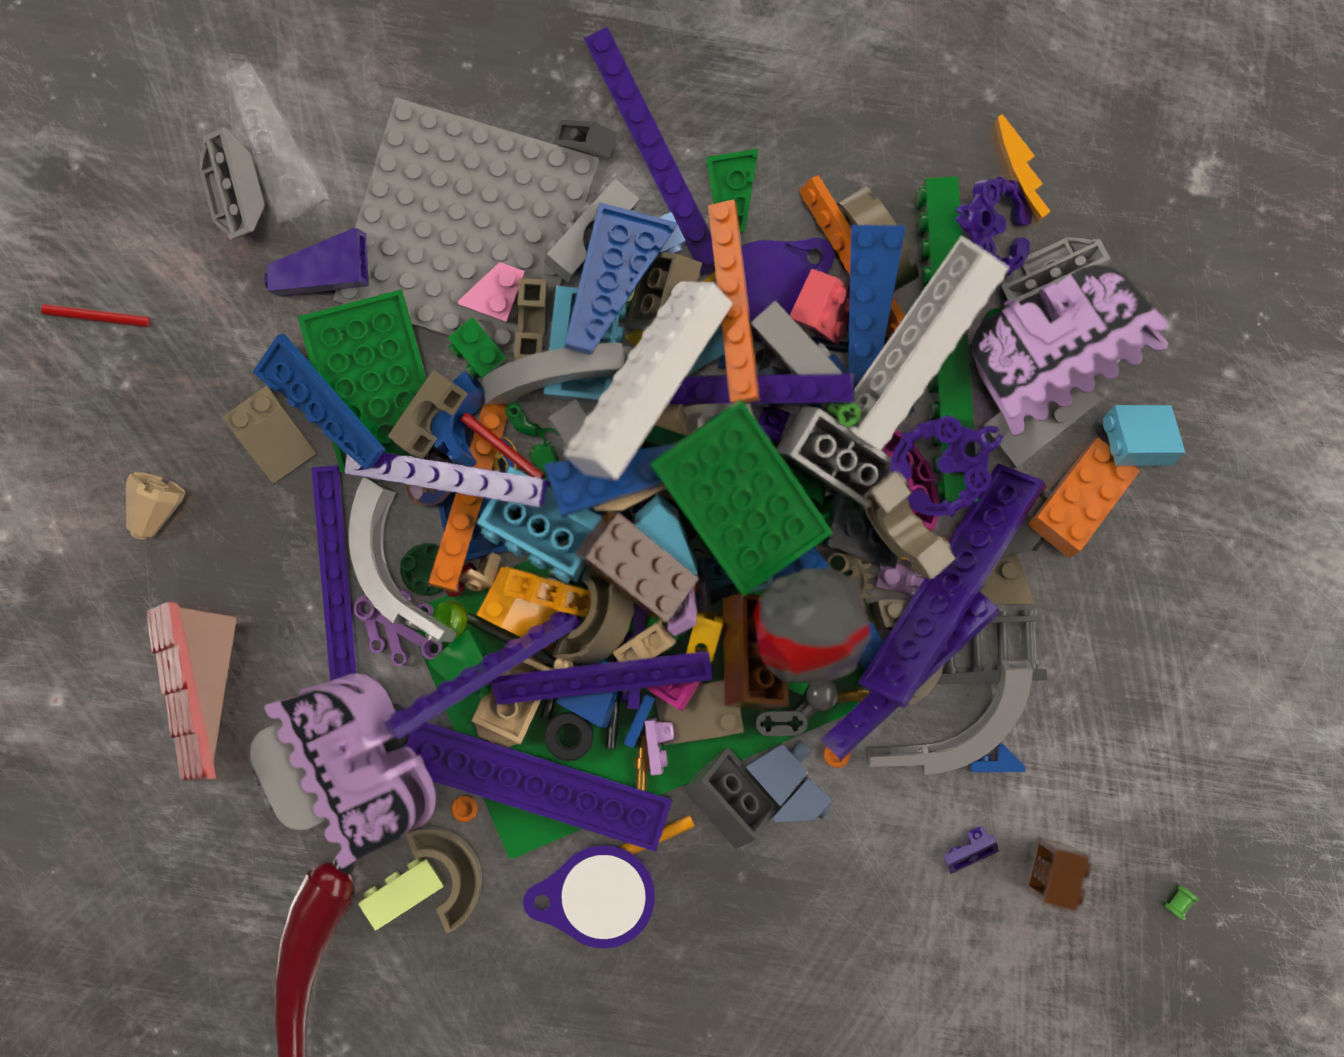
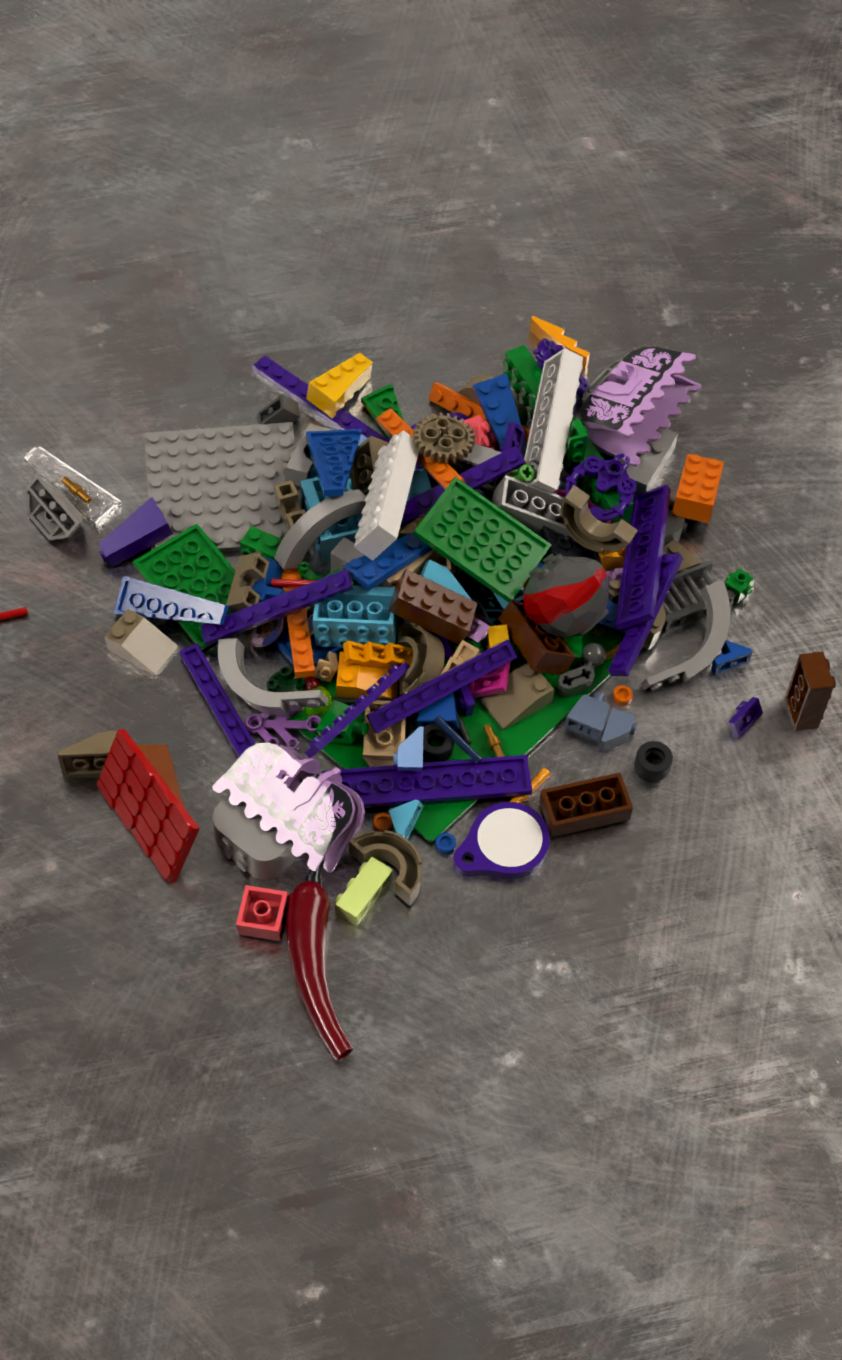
camera: 30 degrees left, 30 degrees down
tan cone [126,471,186,540] -> none
bright pink wing [458,262,525,323] -> none
blue tile [624,694,655,748] -> none
lavender hinge [645,717,674,775] -> none
dark grey slope [683,747,780,849] -> none
medium azure brick [1103,405,1185,466] -> none
none -> dark tan slope [57,730,117,776]
none -> pearl gold bar [61,476,92,504]
none -> coral brick [236,885,289,941]
none -> yellow wedge [306,353,373,419]
none -> medium azure slope [389,800,424,839]
none -> light blue slope [393,727,424,772]
none -> dark tan gear [413,413,475,464]
none -> dark blue bar [434,716,483,764]
none -> blue tile [435,833,456,855]
none -> dark purple hinge [499,422,526,453]
none -> reddish brown brick [539,772,633,837]
none -> green bracket [566,419,588,464]
none -> black tyre [635,741,673,781]
none -> green brick [725,568,754,604]

